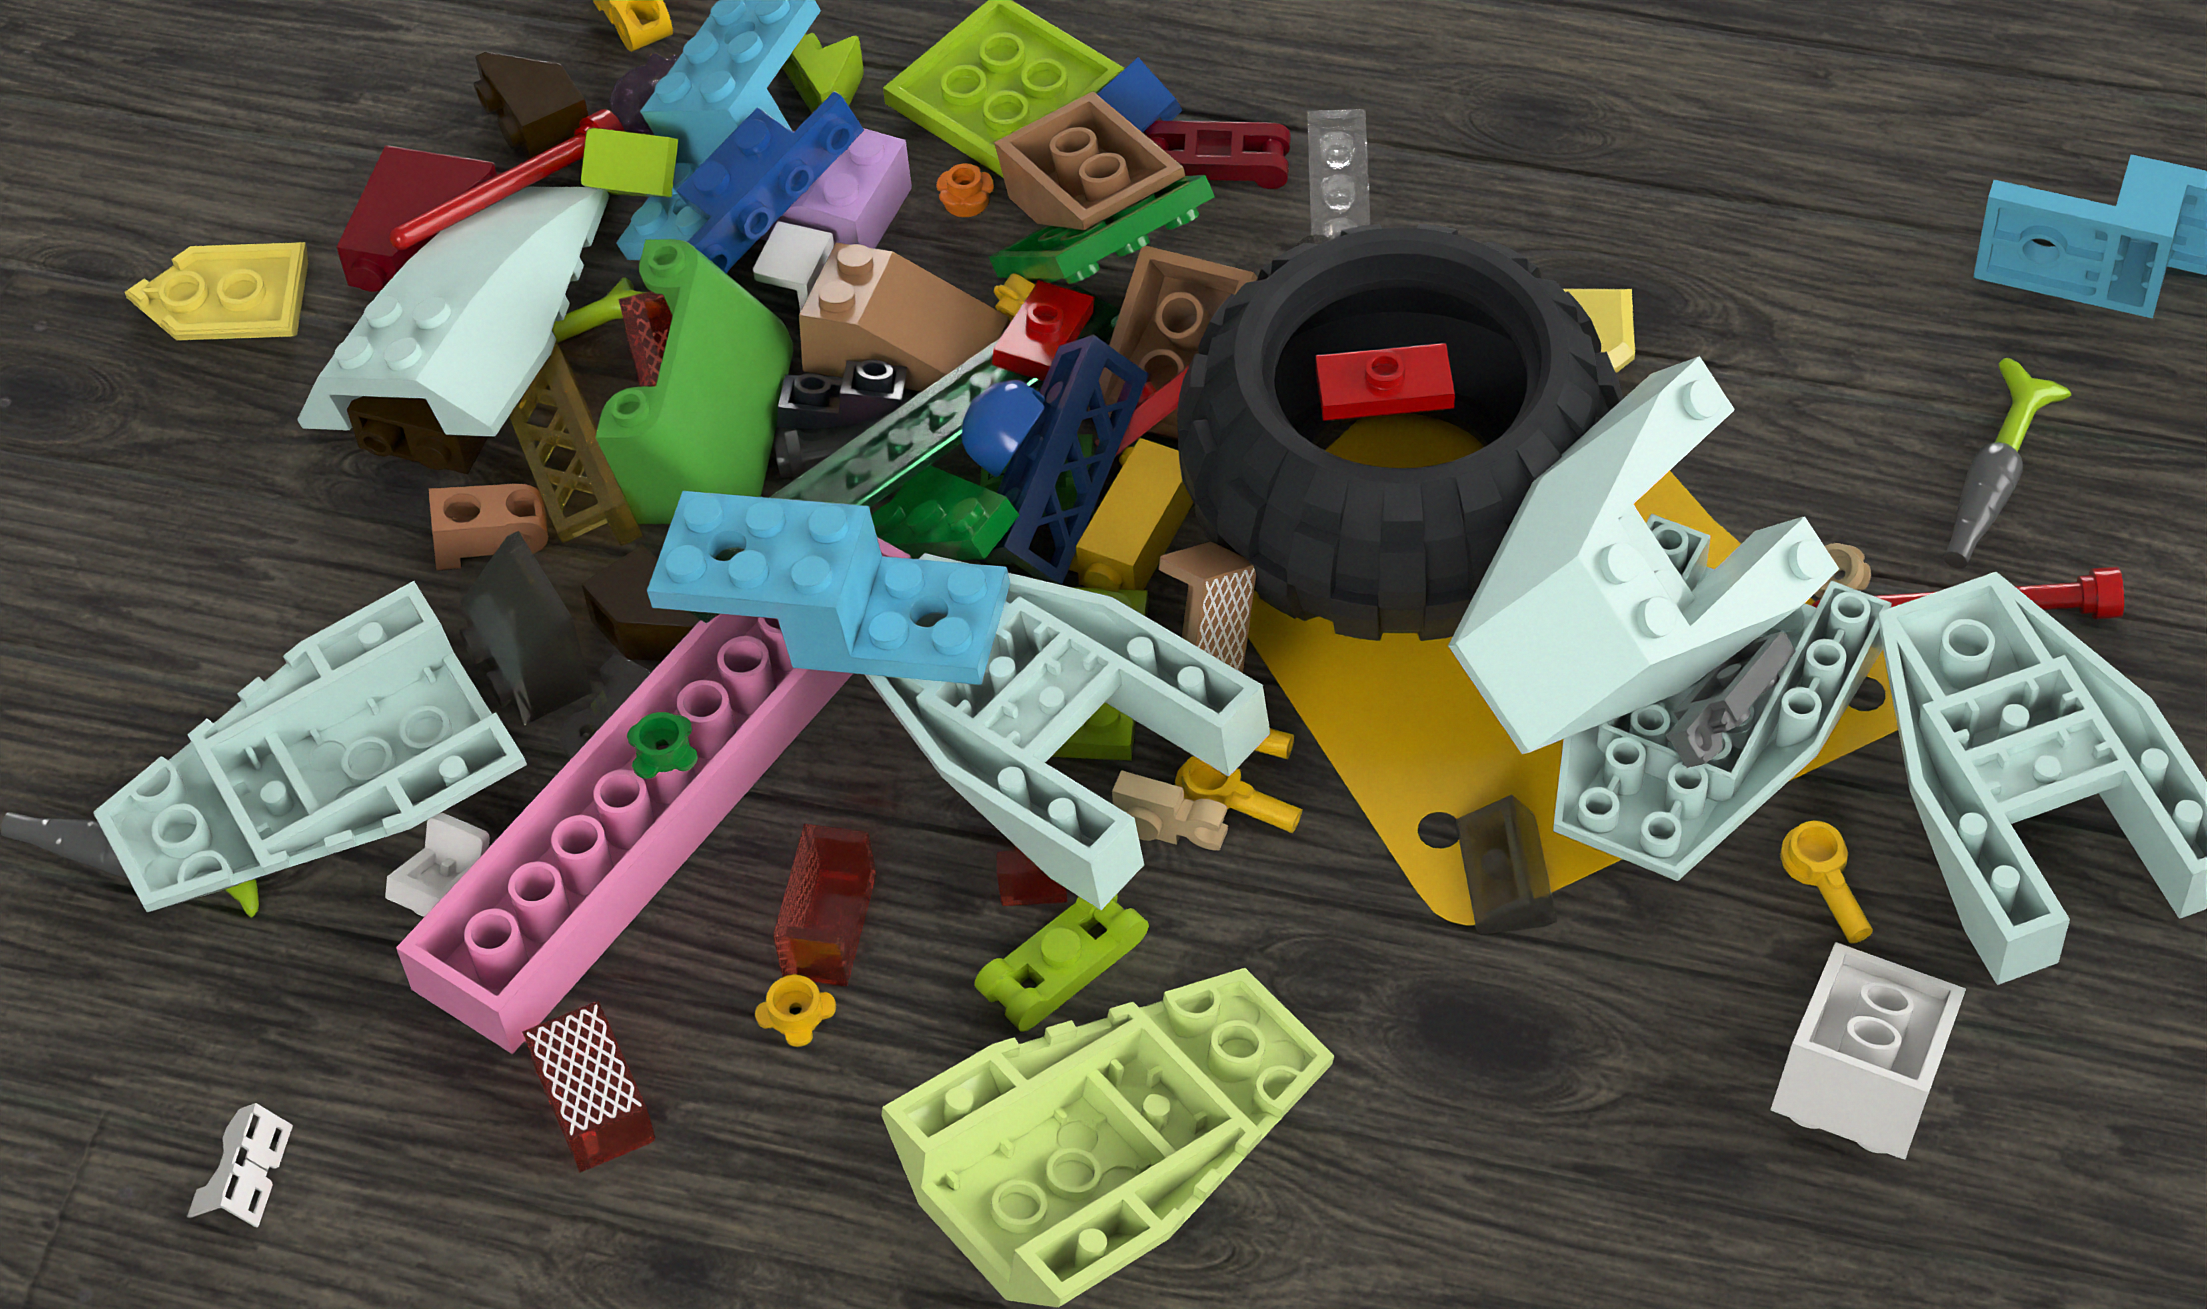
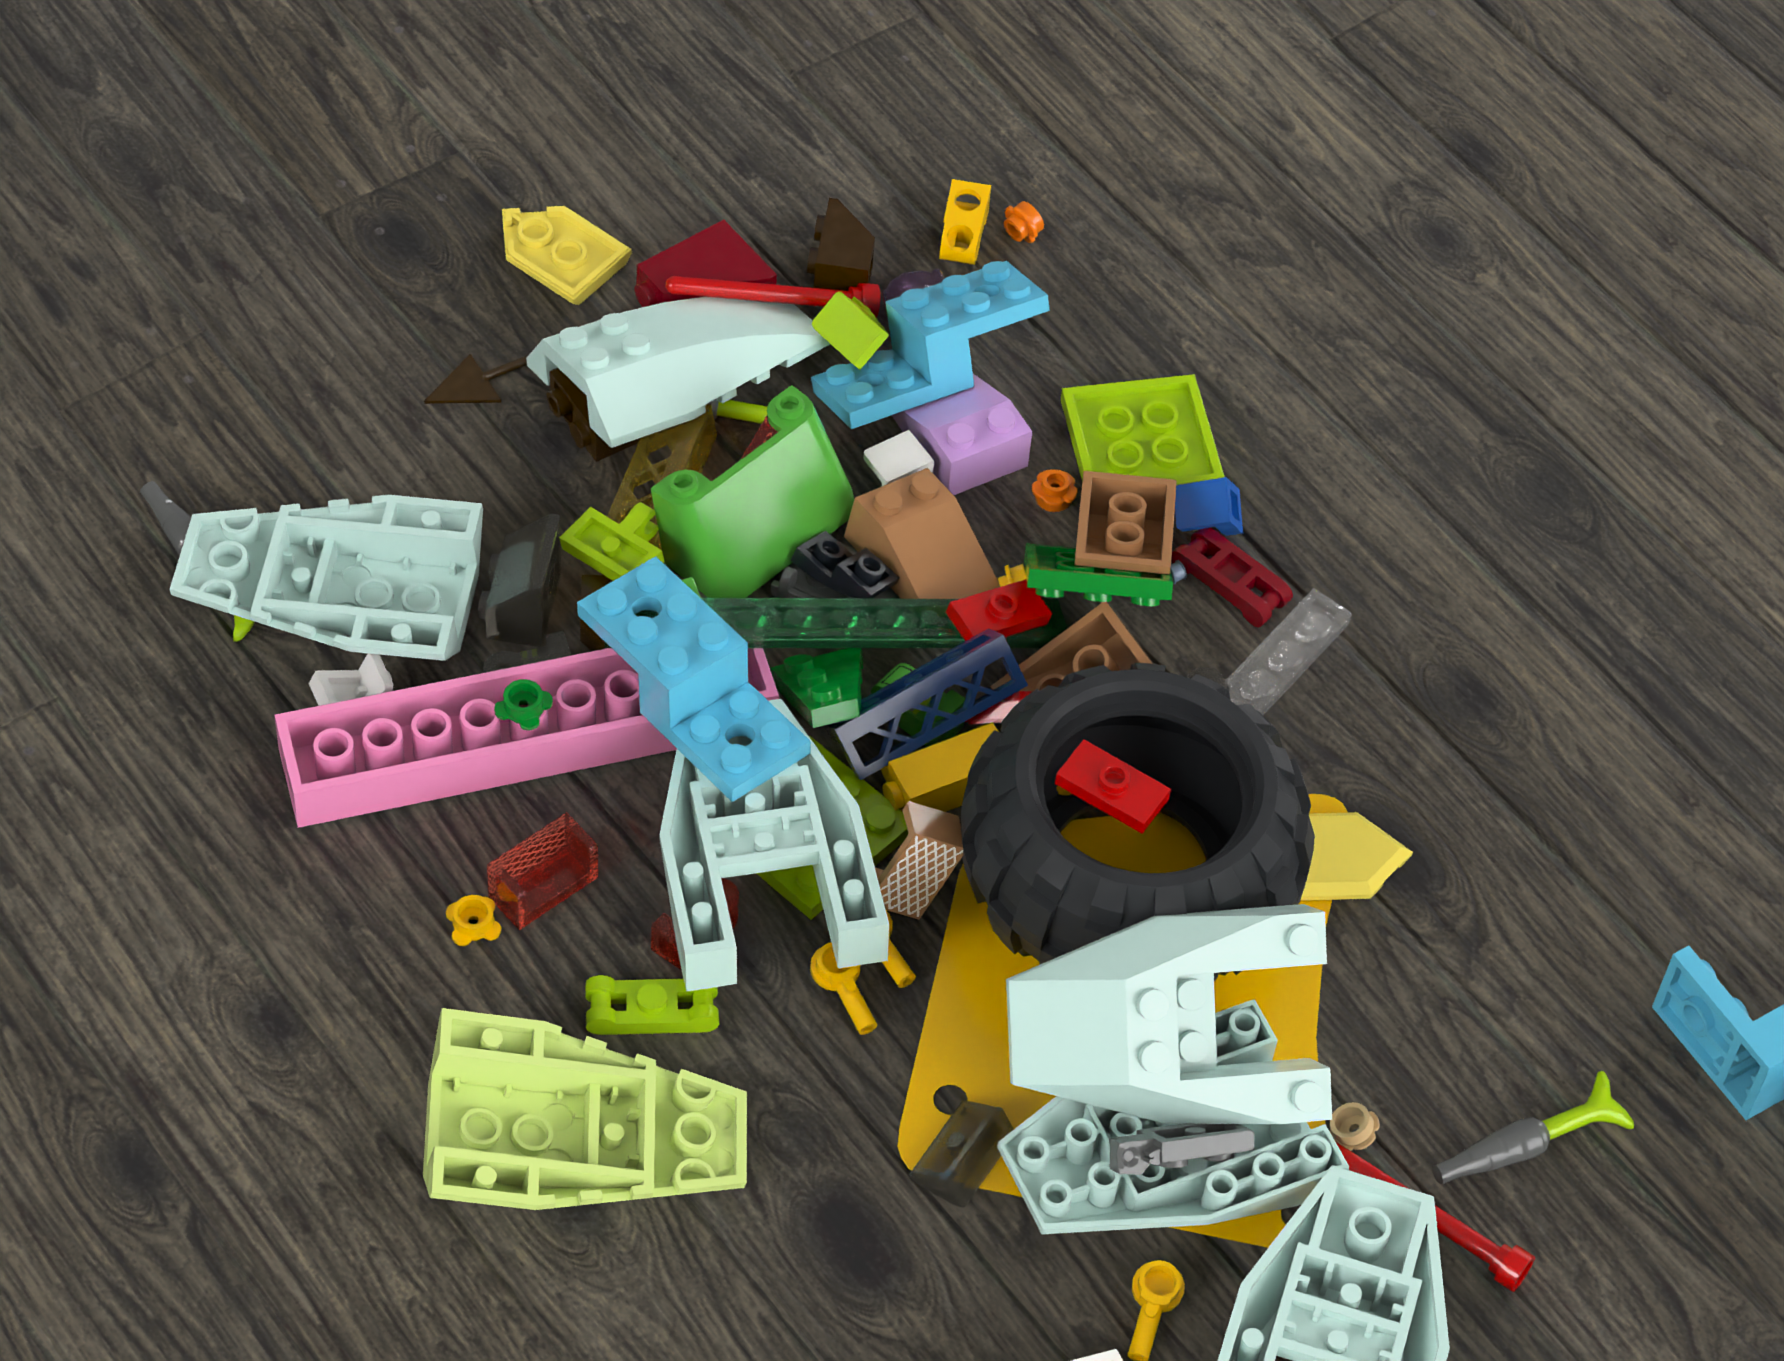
camera: 30 degrees right, 0 degrees up
white piece [187,1103,293,1228] -> none
nougat leg [429,484,548,570] -> none
clear red panel [522,1000,655,1173] -> none
blue bracket [676,91,864,273] -> none
lime slope [782,33,864,113] -> none
blue hair [961,380,1045,477] -> none
tan plate [1112,771,1228,850] -> none
none -> dark brown piece [424,354,529,404]
none -> lime plate [559,502,665,581]

